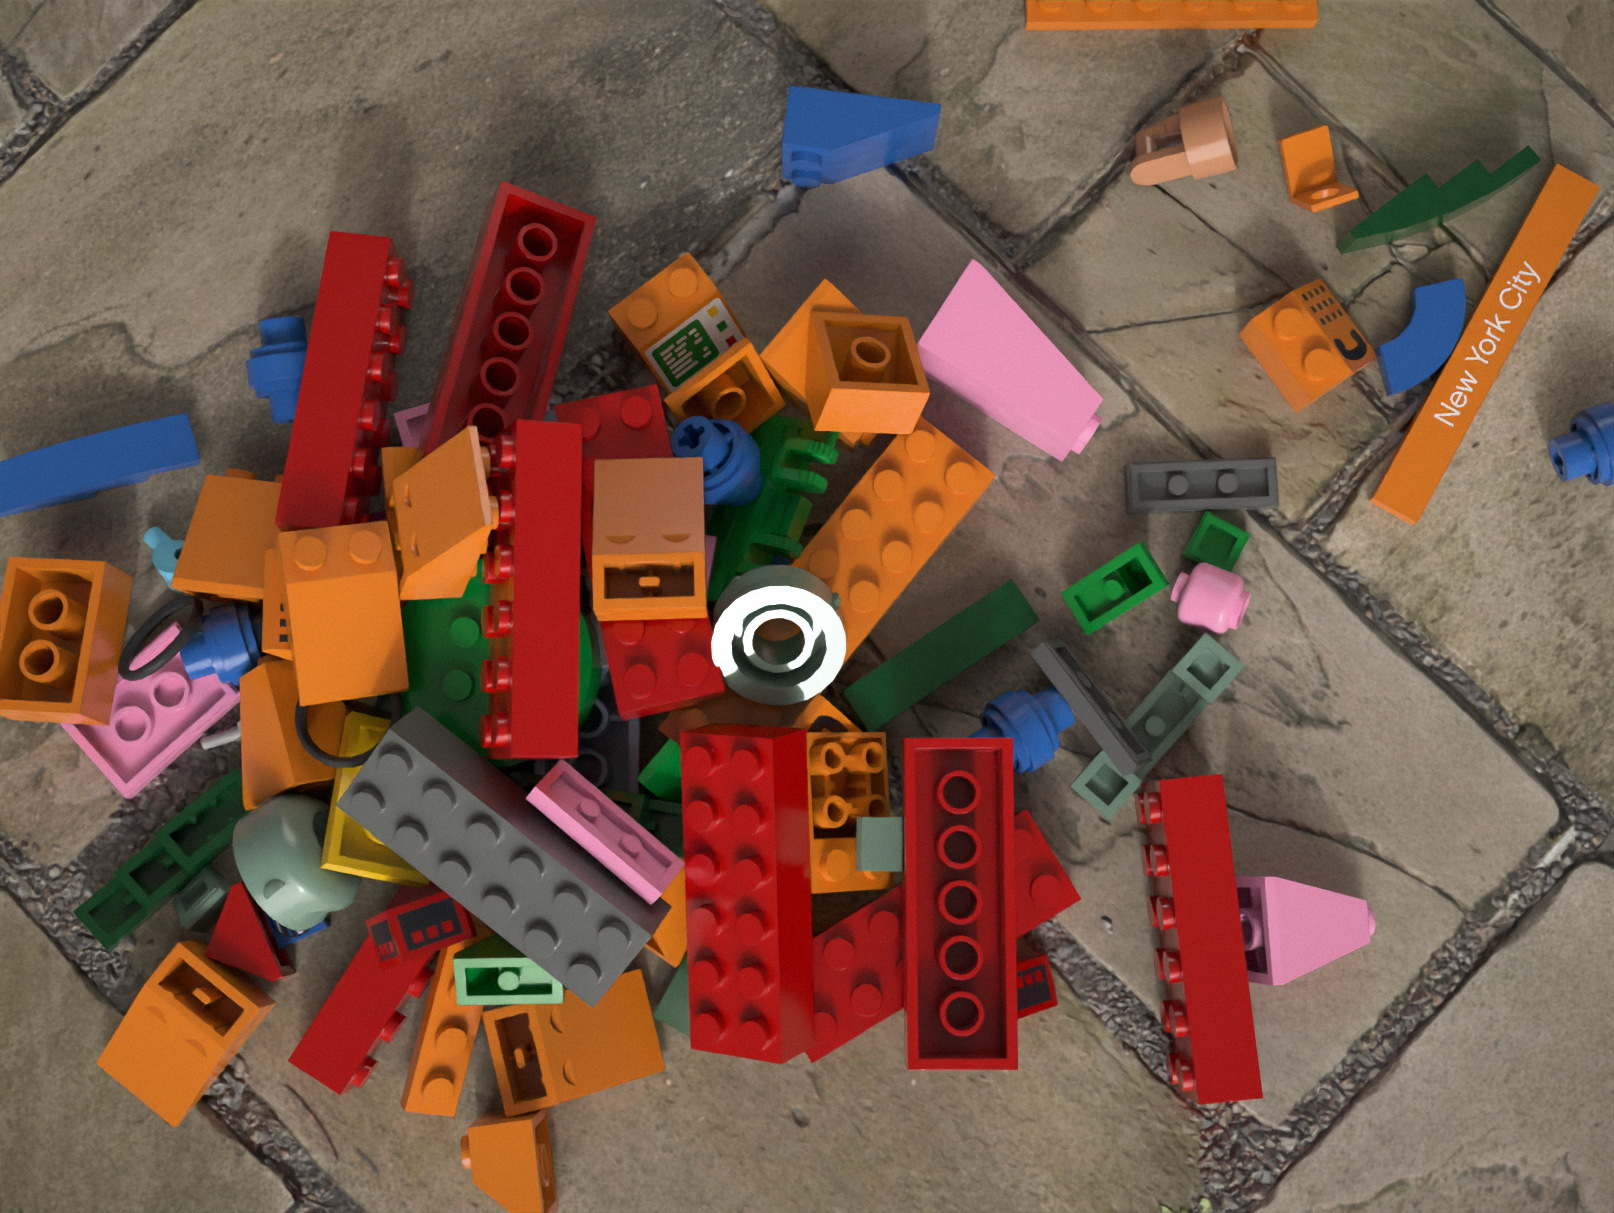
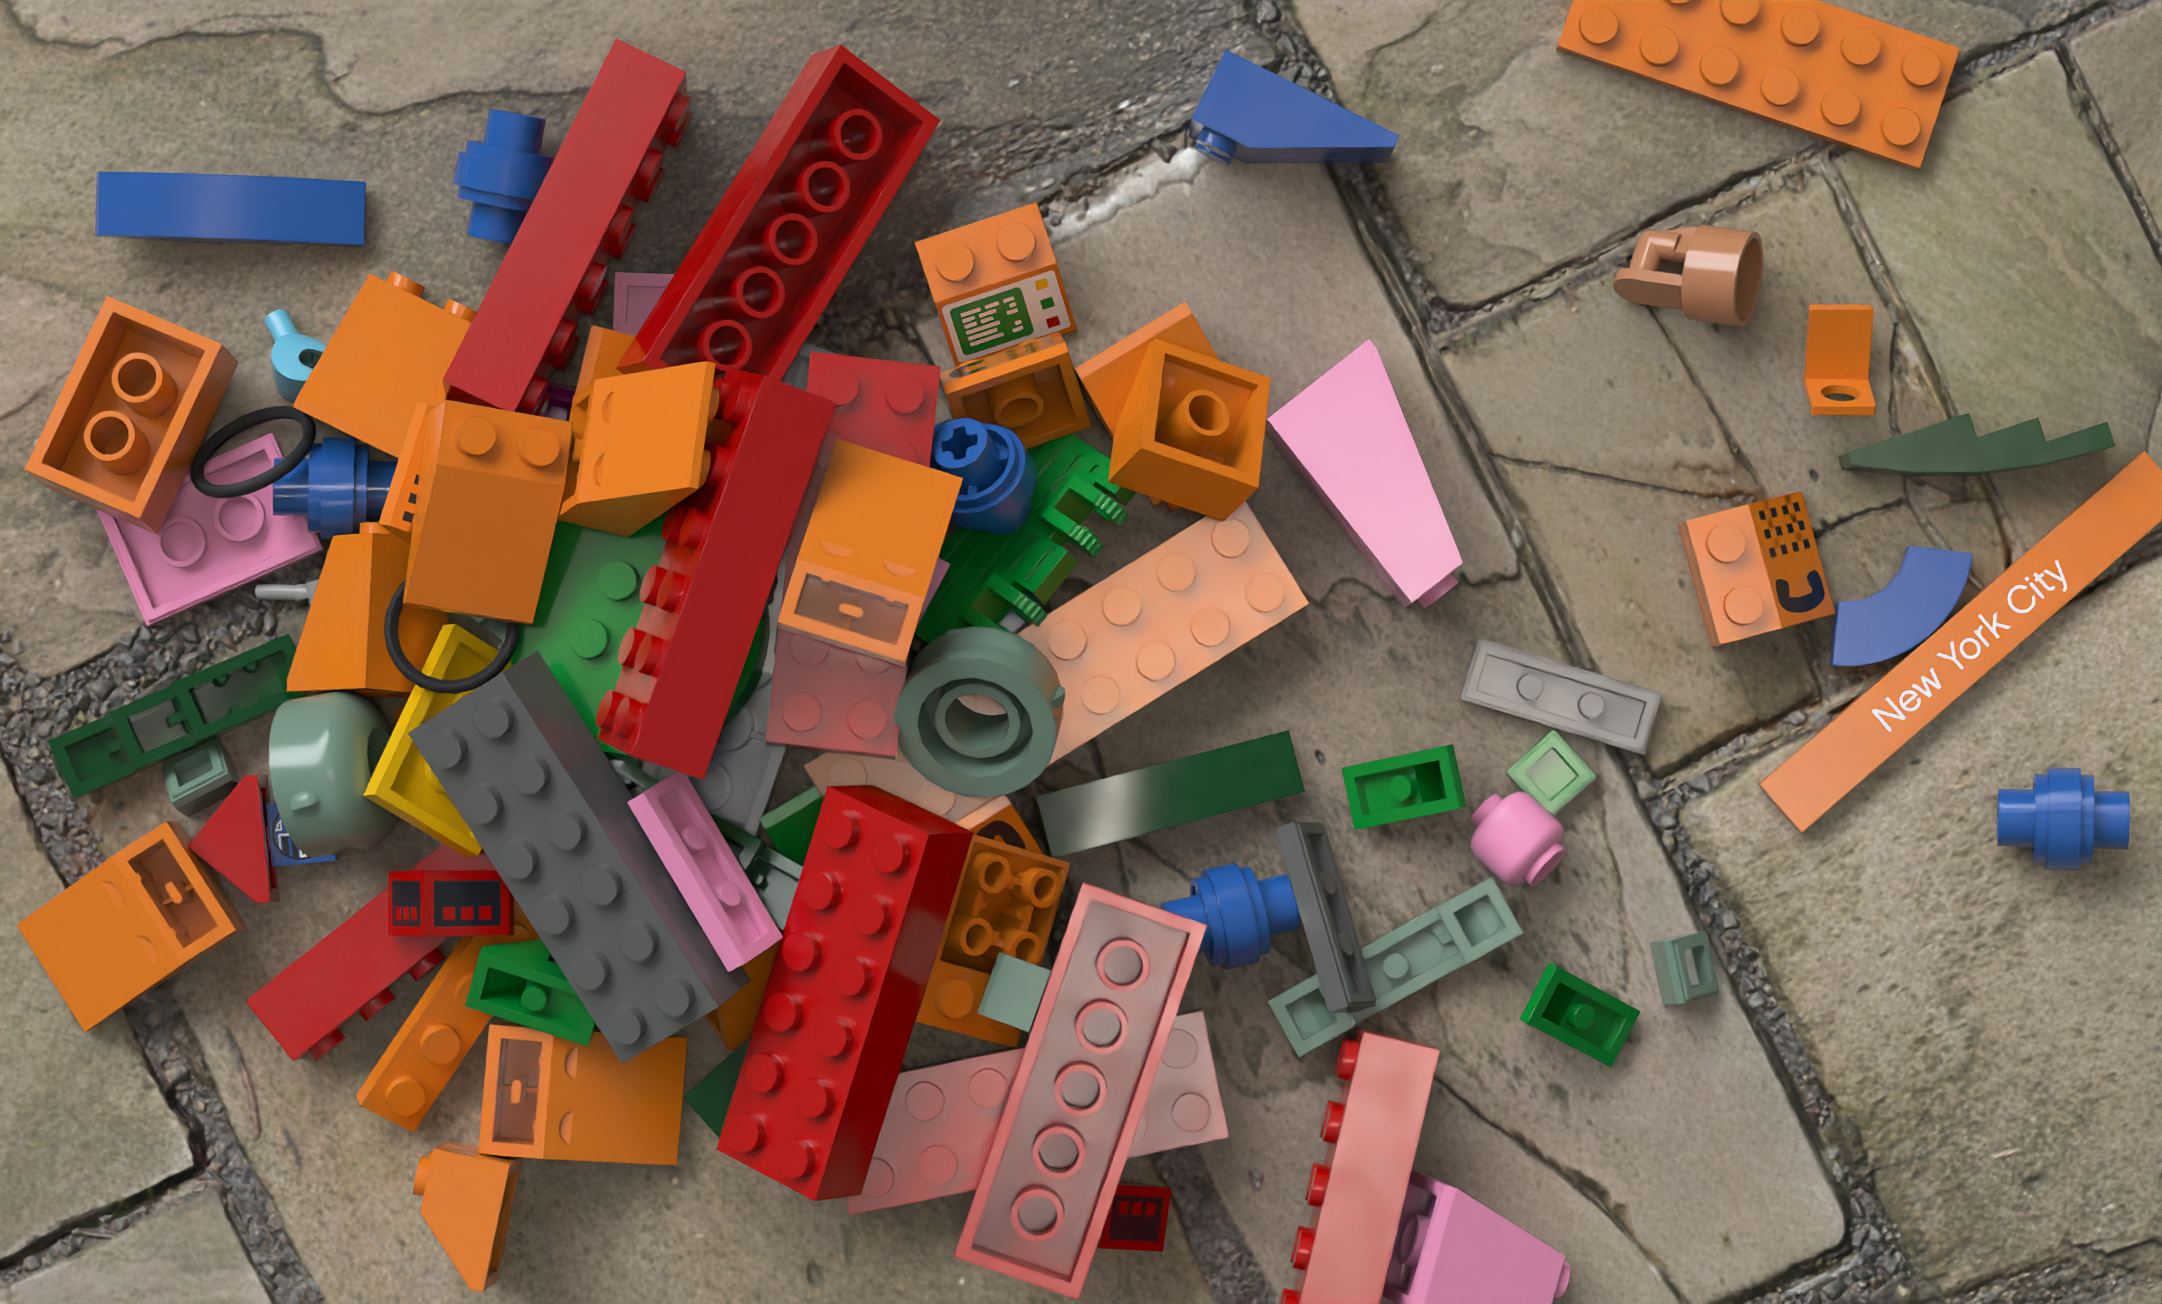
camera: 20 degrees right, 5 degrees up
none -> green slope [1519,962,1641,1068]
none -> sand green slope [1650,931,1719,1005]

